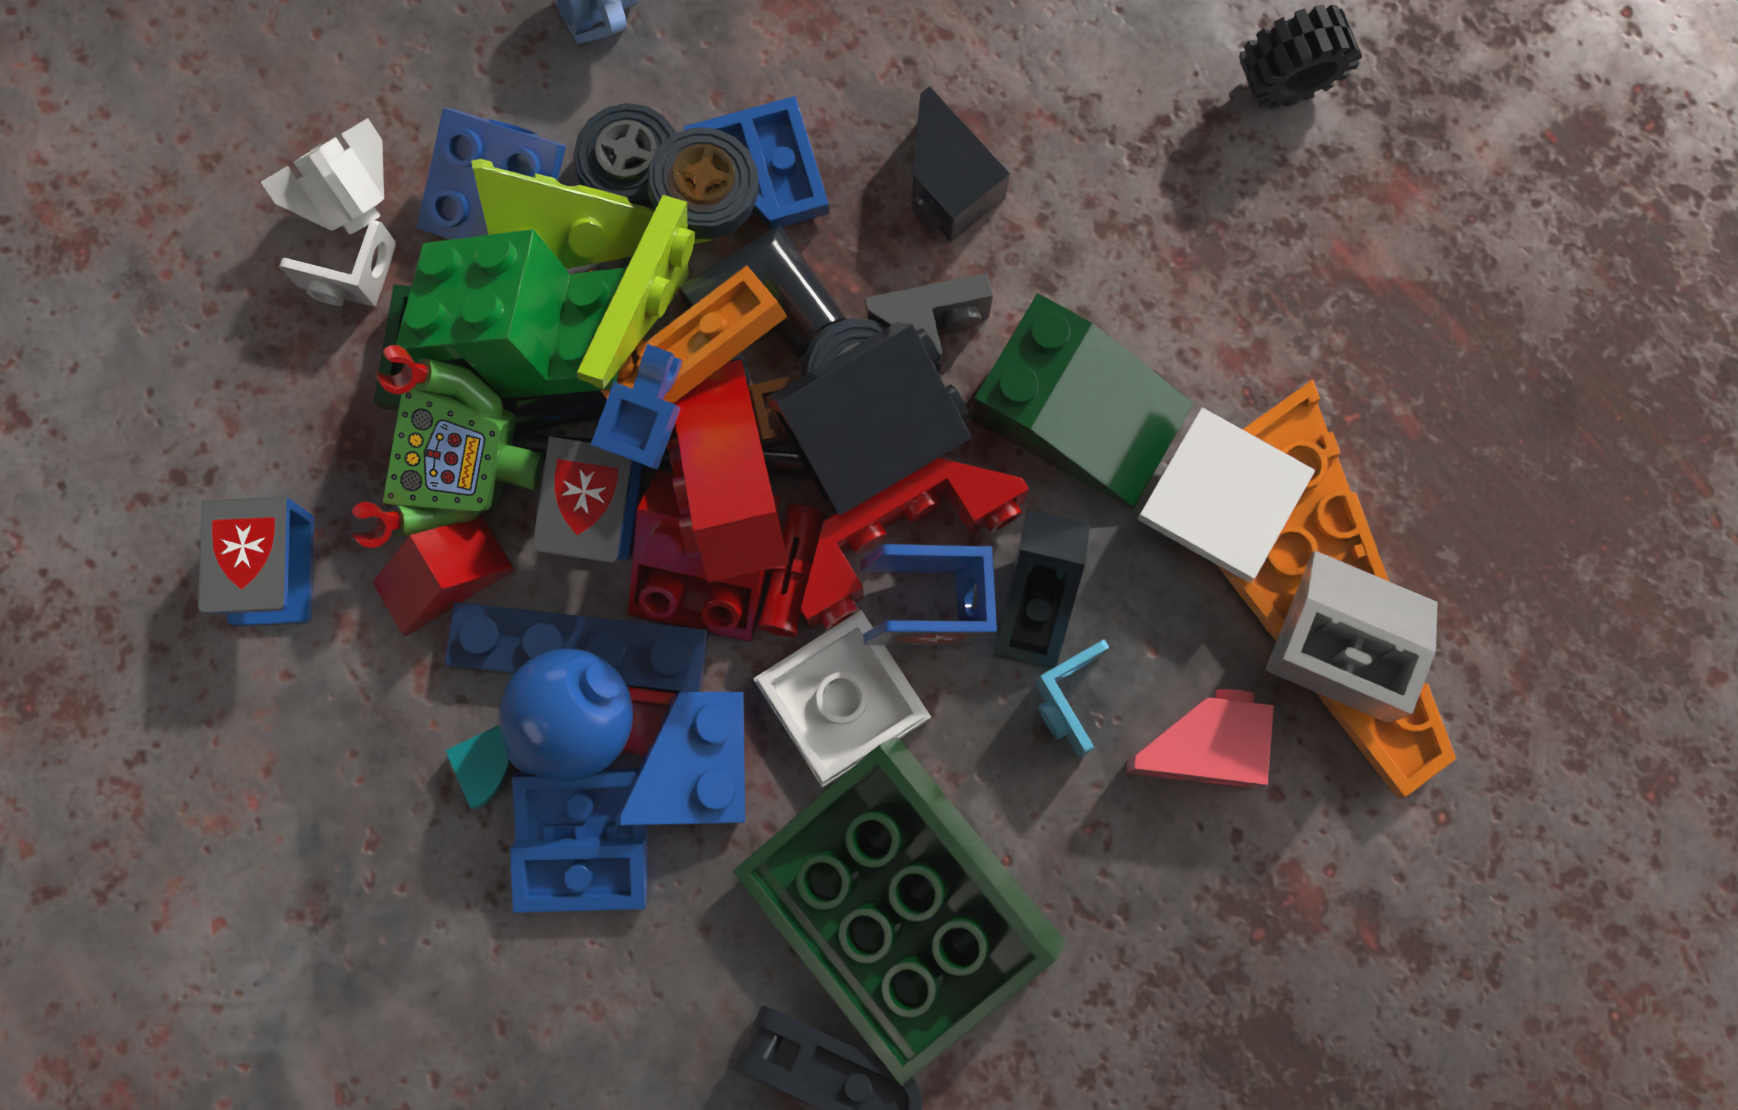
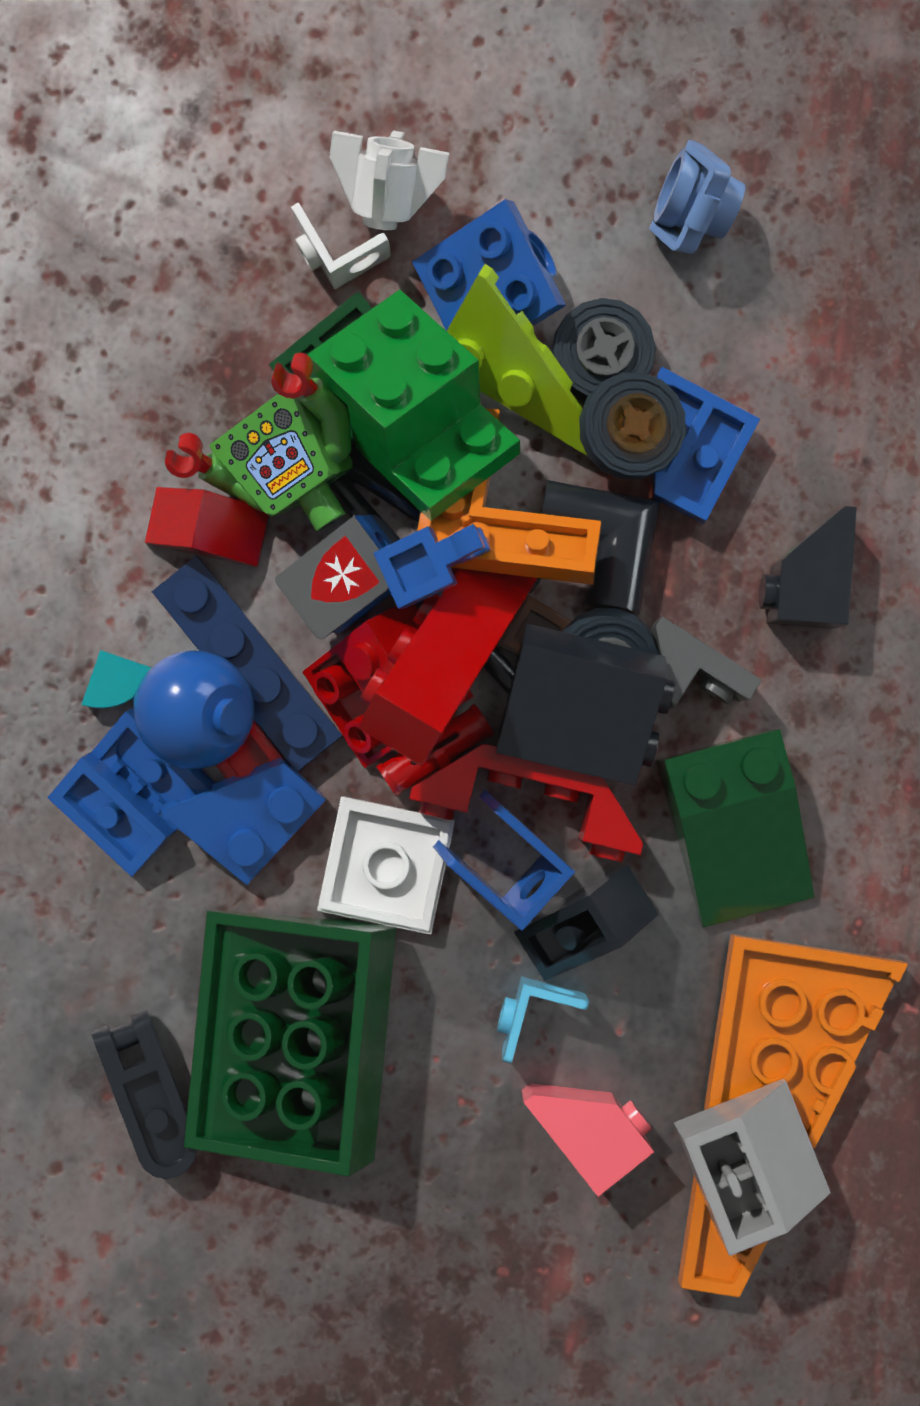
camera: 40 degrees right, 10 degrees up
piece [198,497,314,627] -> none
lime wing [577,195,695,389] -> none
white tile [1137,407,1315,583] -> none

